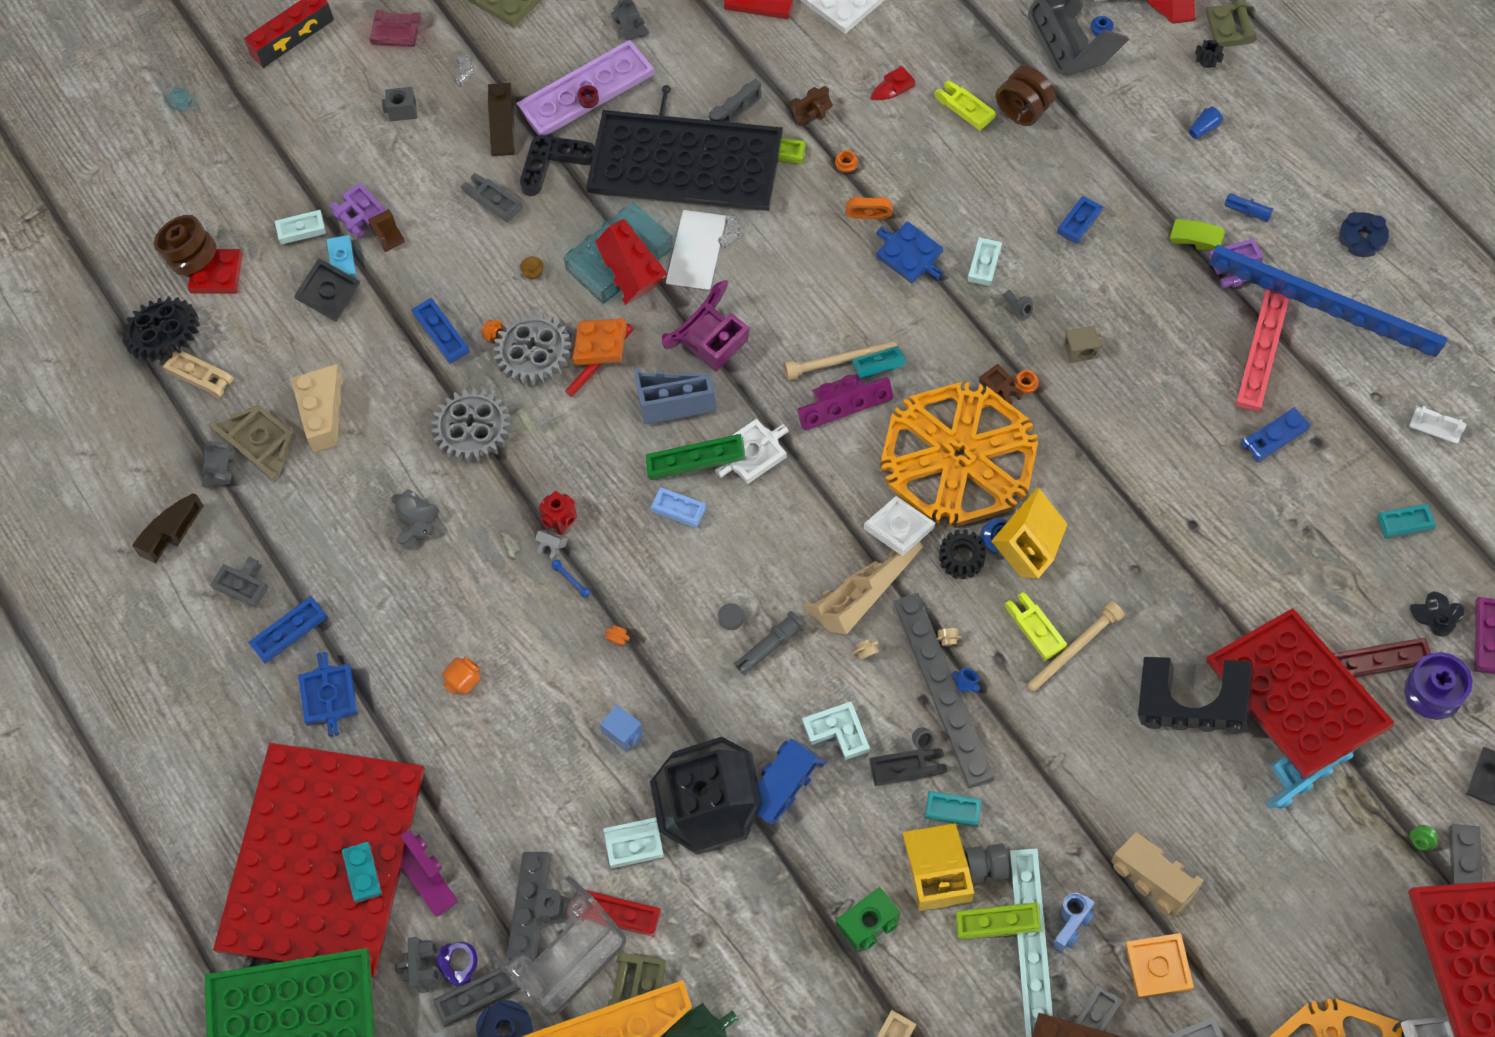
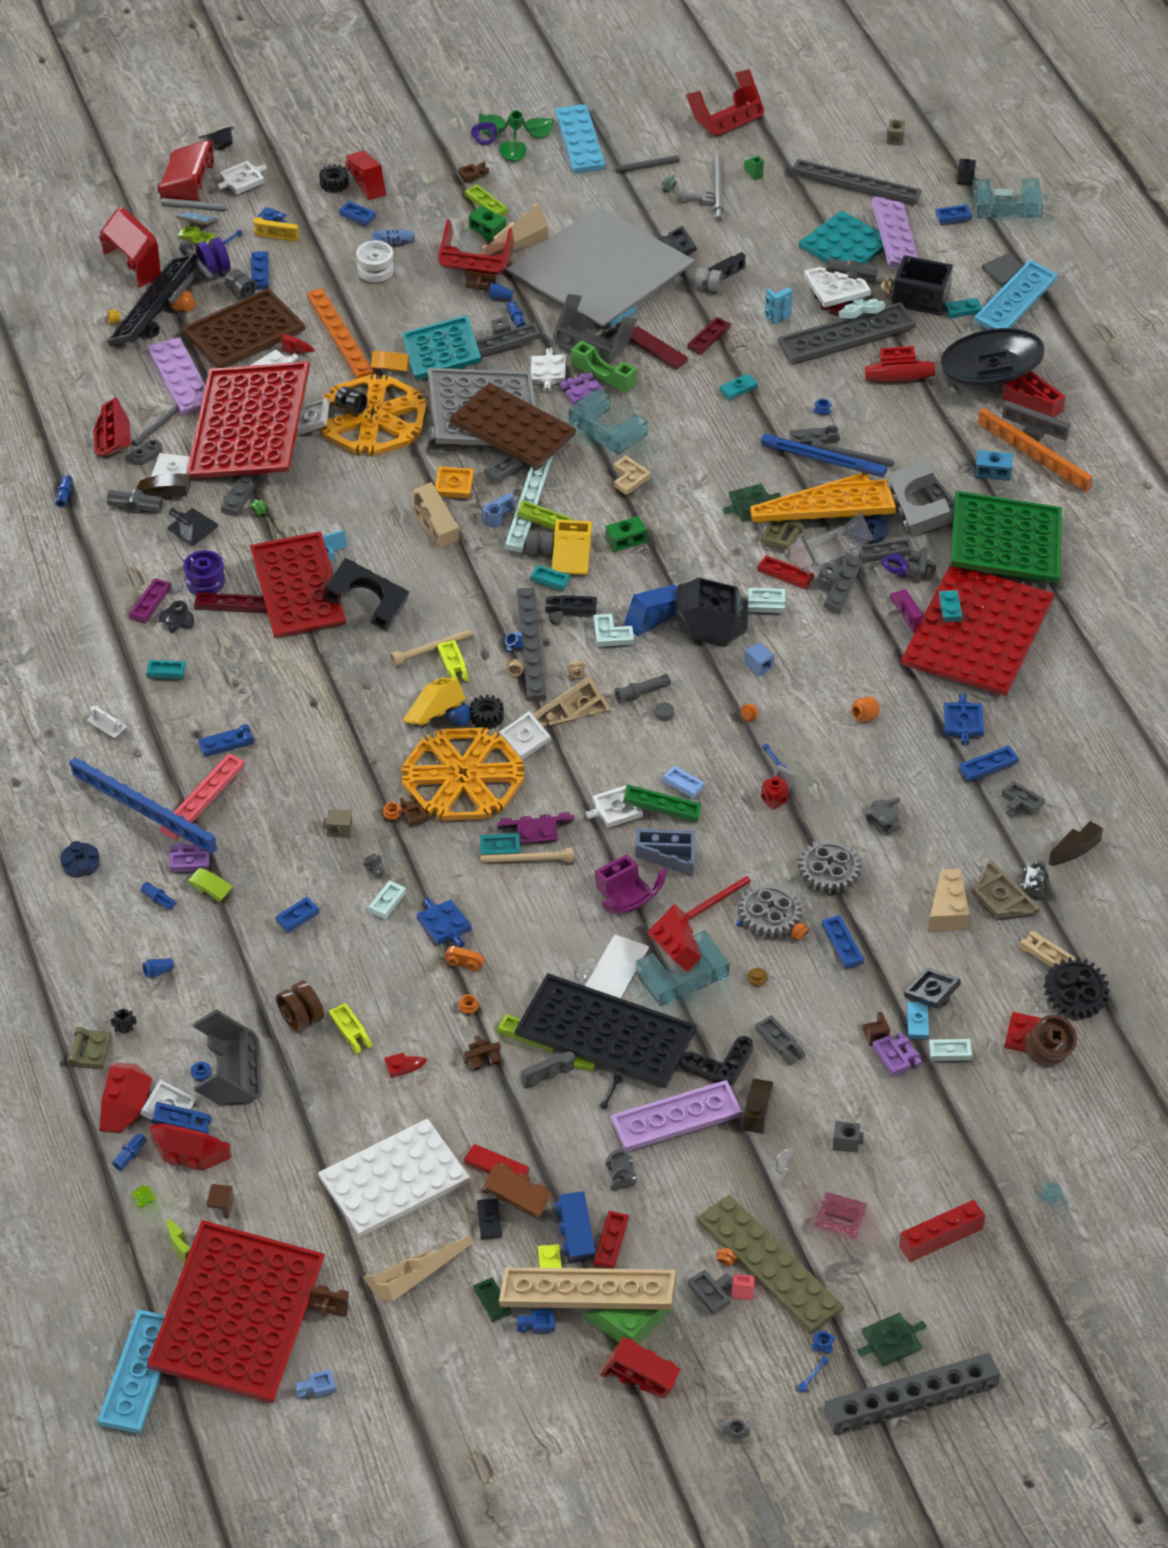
camera: 170 degrees left, 15 degrees down
orange plate [573,318,627,365] -> none
dark red bush [578,85,599,108] -> none

